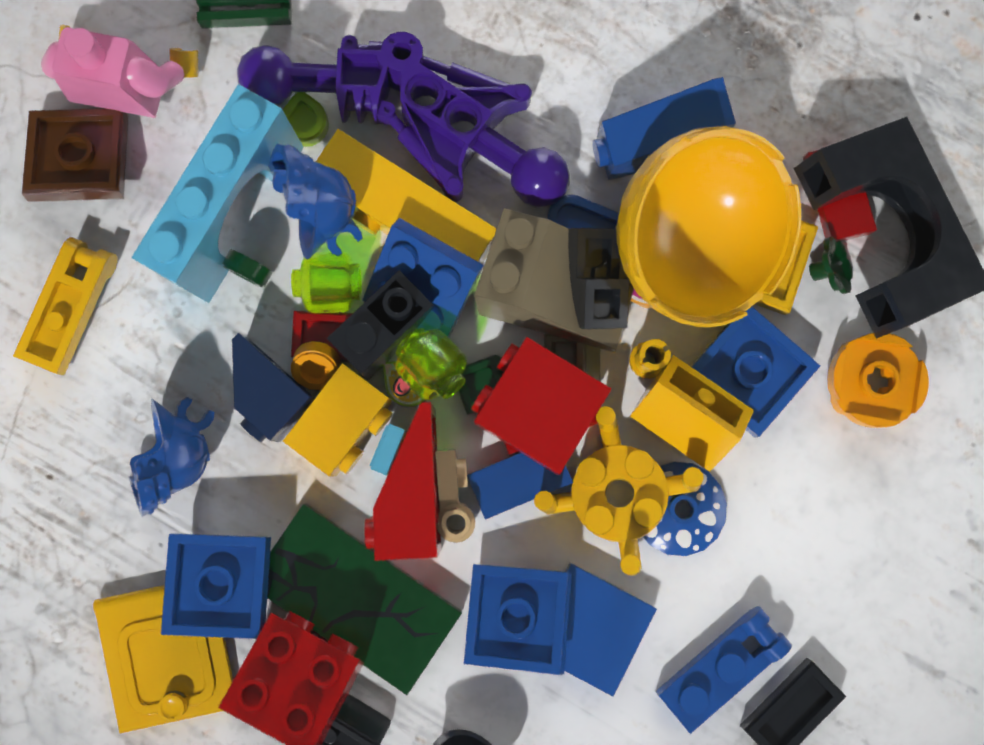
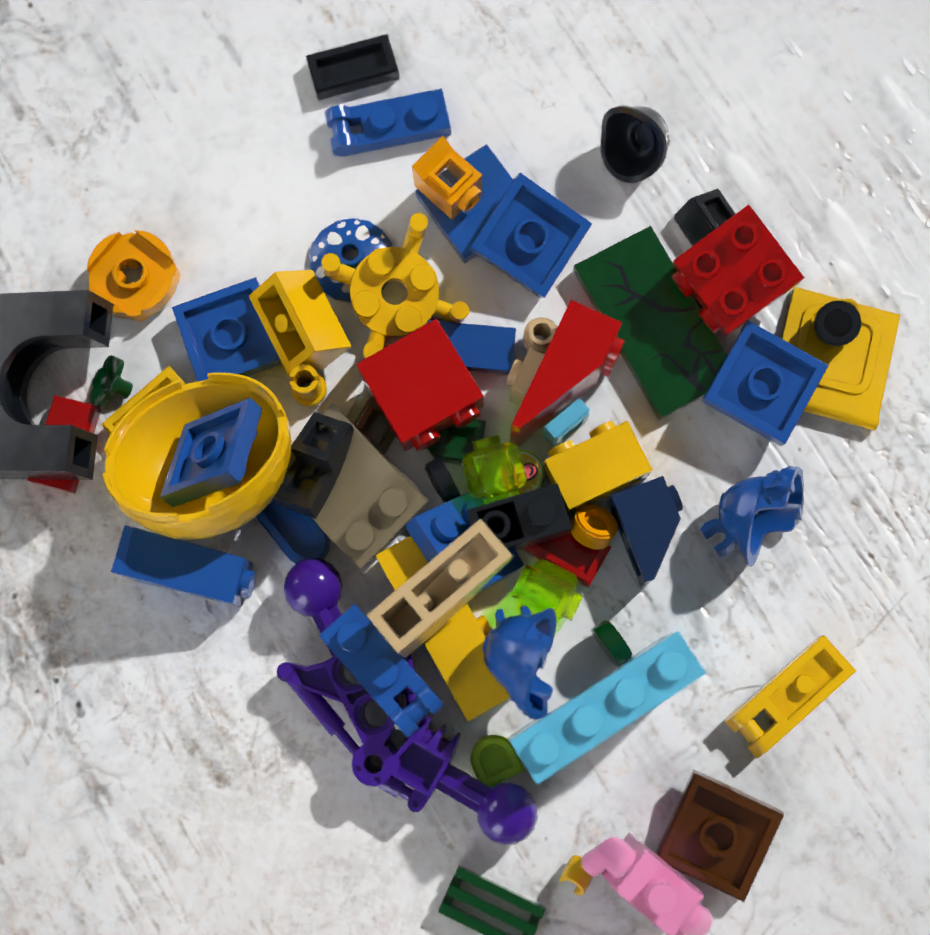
camera: 145 degrees left, 5 degrees down
none -> blue plate [160,398,262,507]
none -> blue plate [319,604,444,738]
none -> tan slope [367,519,513,658]
none -> light orange window [412,136,483,220]
none -> black tile [424,457,461,503]
none -> black tile [813,300,861,347]

